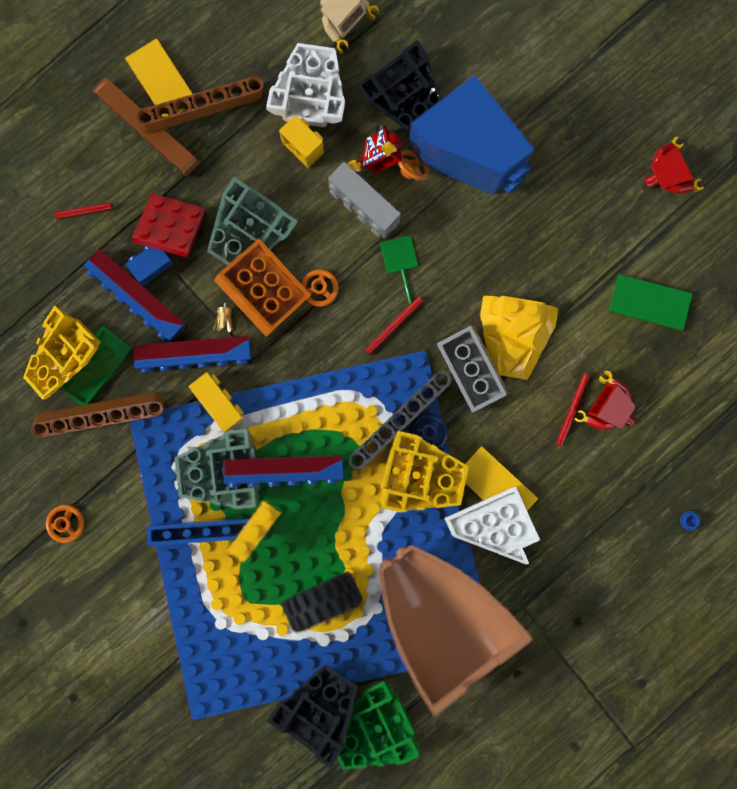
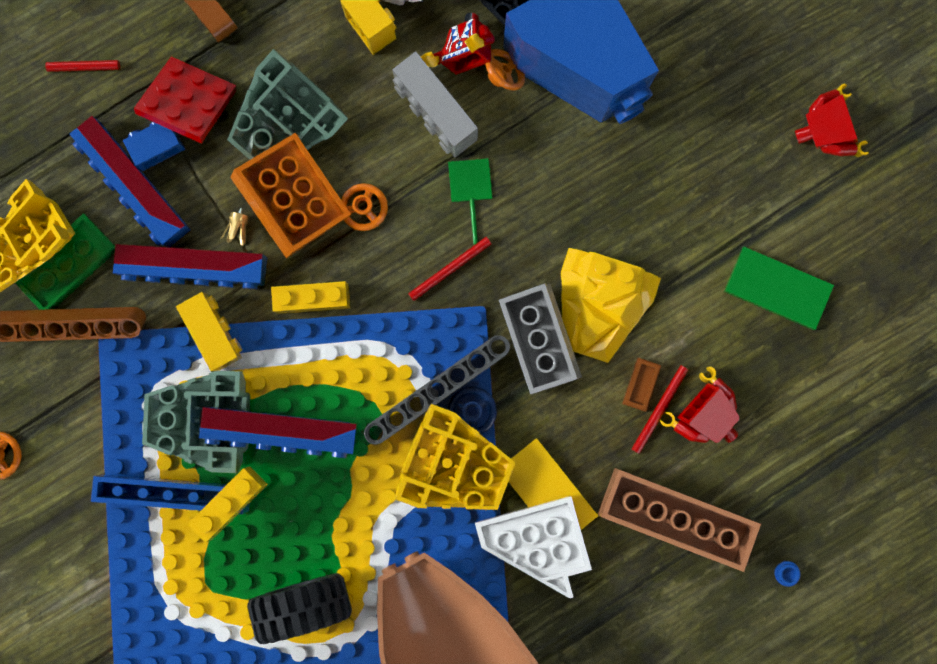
camera: 10 degrees right, 0 degrees up
none -> yellow brick [271,281,350,314]
none -> nougat brick [598,468,761,572]
none -> dark orange tile [622,358,661,412]

